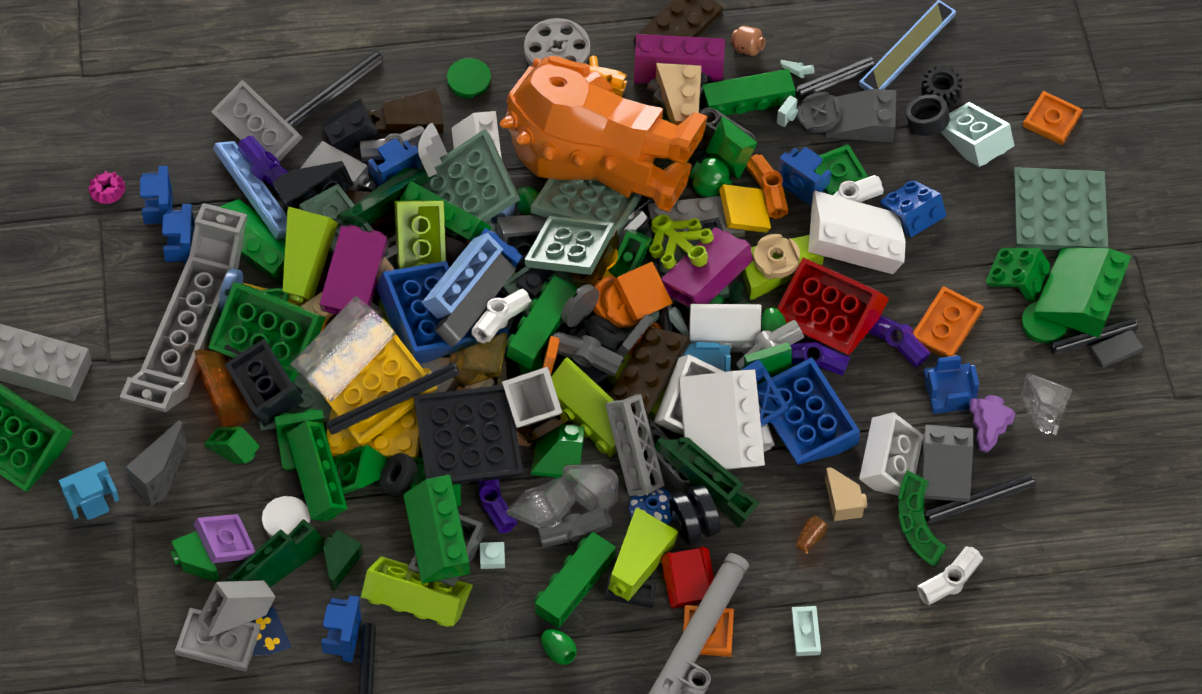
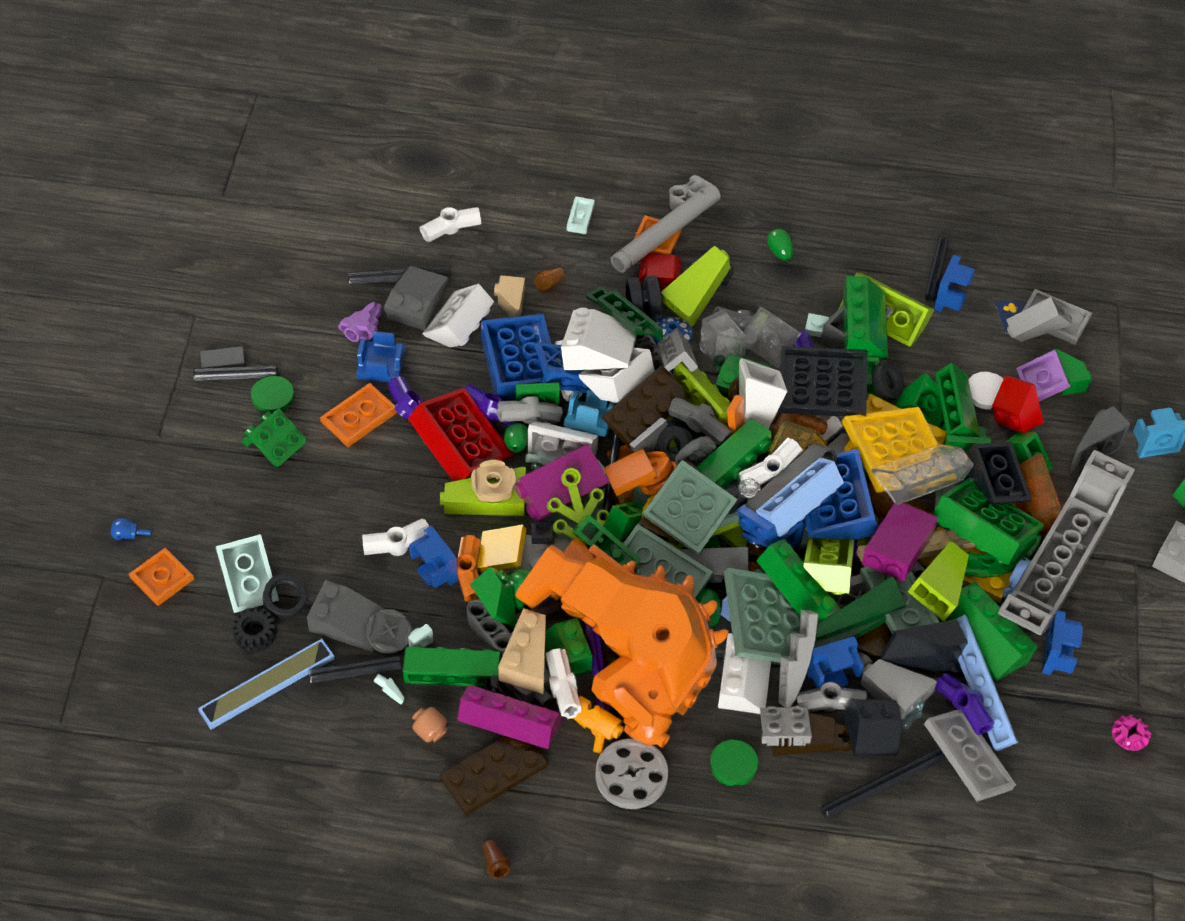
camera: 165 degrees left, 5 degrees down
blue panel [140,166,173,224] -> none
dark green wedge [225,519,325,588] -> none
dark green slope [323,529,363,591] -> none
black axle [326,362,459,434] -> none
green brick [534,531,616,629] -> none
white slope [808,191,906,274] -> none
green tile [814,144,868,195] -> none
blue bracket [880,181,947,237] -> none
green tile [898,470,947,568] -> none
sand green plate [1013,167,1108,250] -> none
clear slope [1020,373,1072,435] -> none
green slope [1033,247,1131,338] -> none
none -> blue piece [111,518,151,540]
none -> white piece [545,648,581,719]
none -> green slope [571,515,641,566]
none -> clear plate [738,477,761,498]
none -> light grey hinge [760,706,812,746]
none -> red slope [992,375,1044,434]

